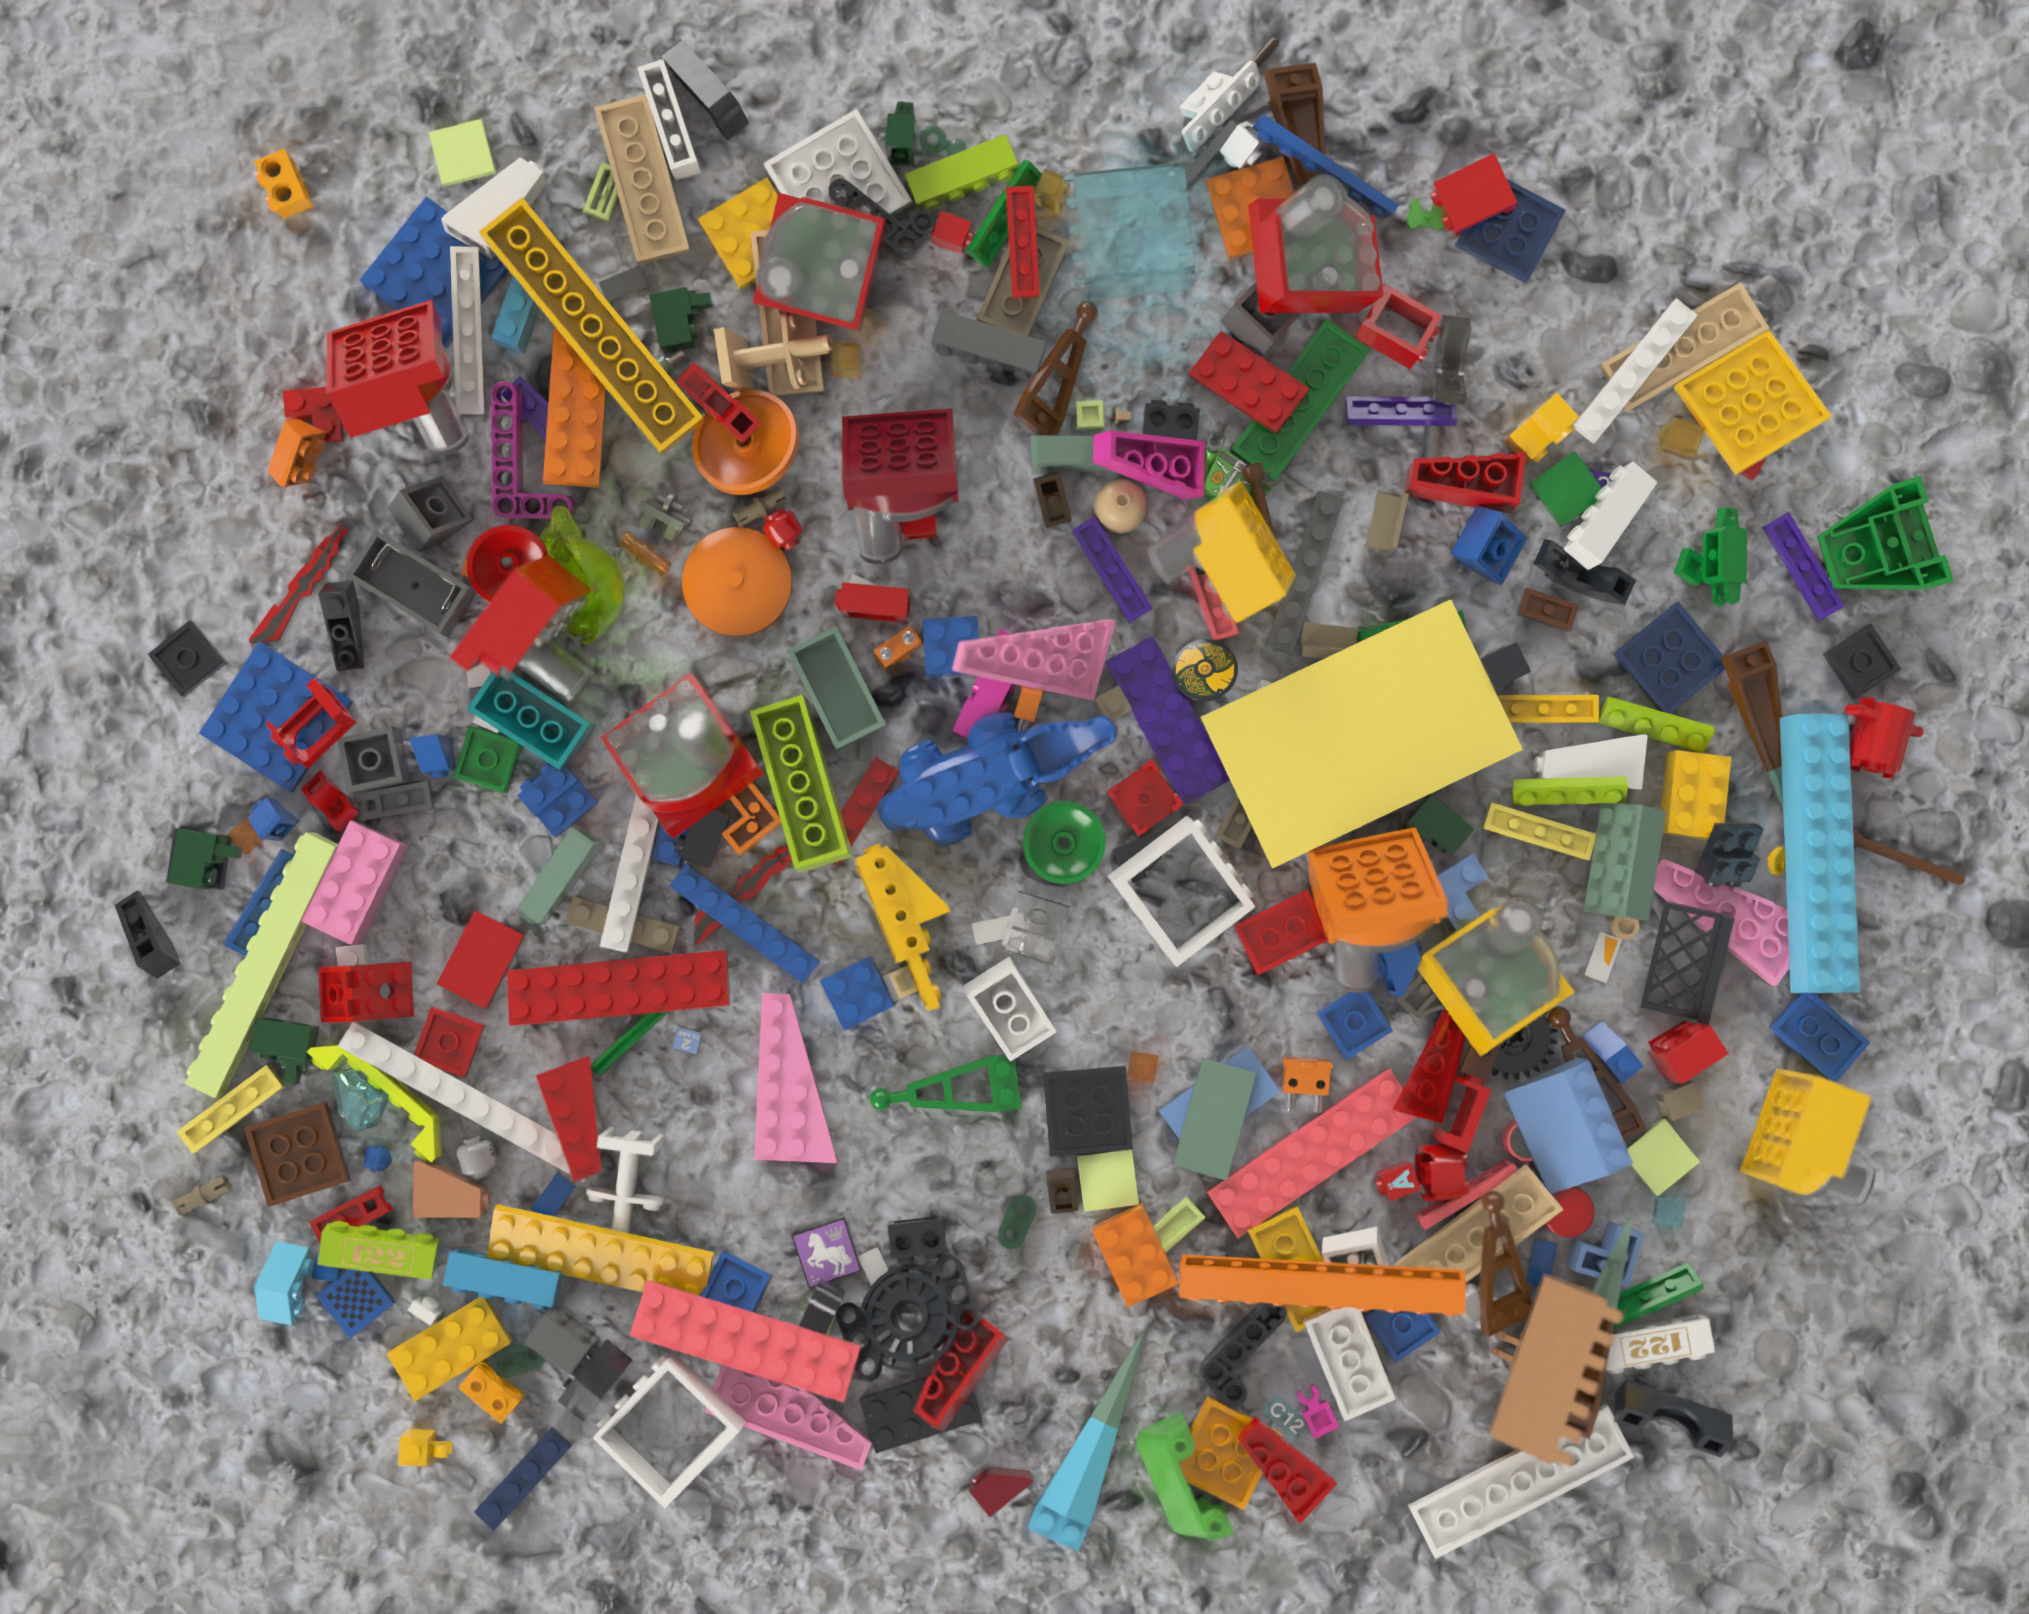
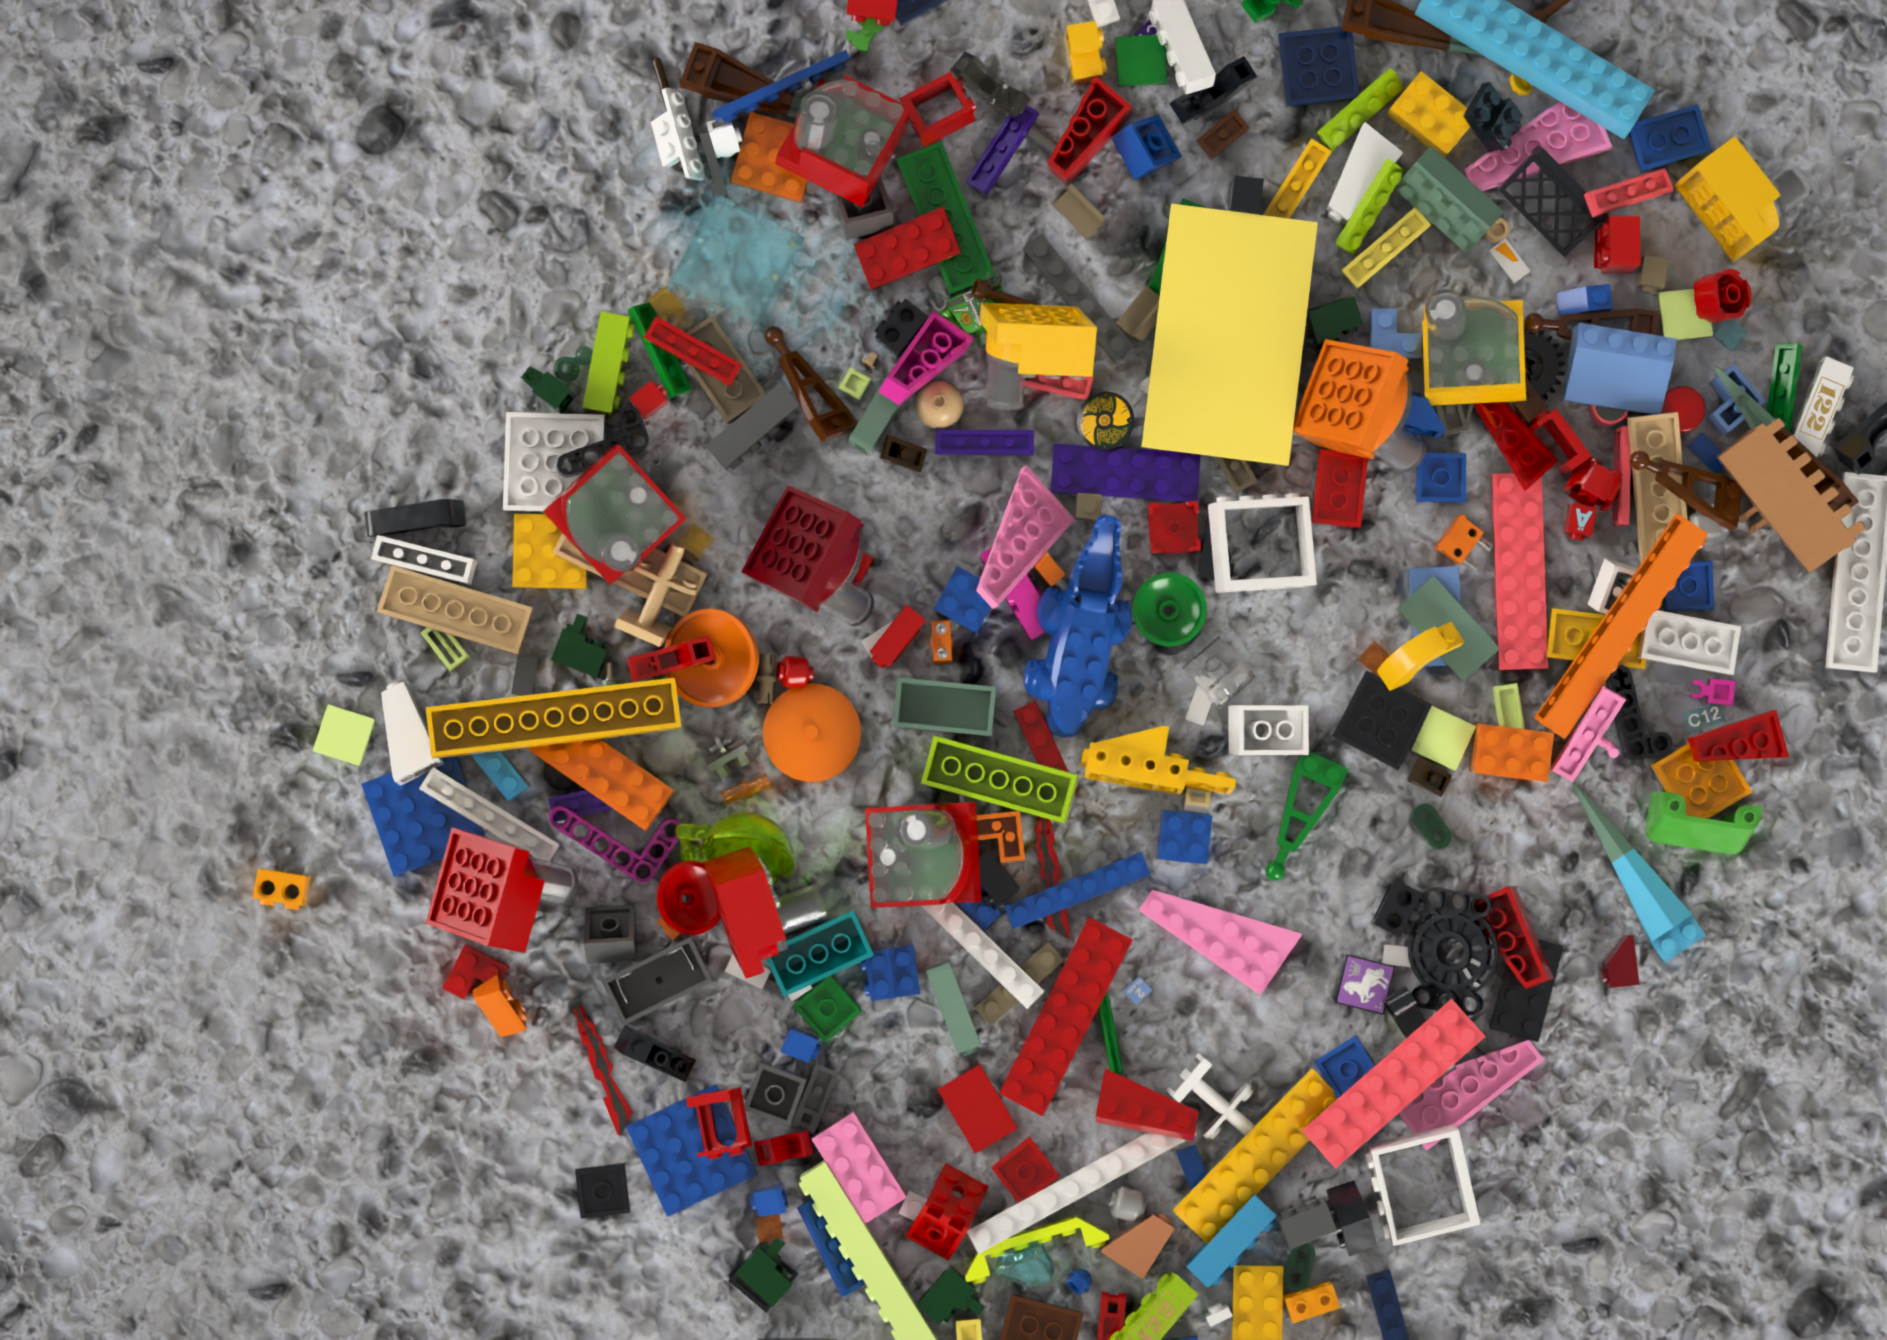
camera: 55 degrees left, 0 degrees up
none -> yellow arch [1377,622,1465,691]
none -> bright pink plate [1550,685,1626,782]
none -> coral tile [1584,168,1674,218]
none -> red brick [1693,269,1752,323]

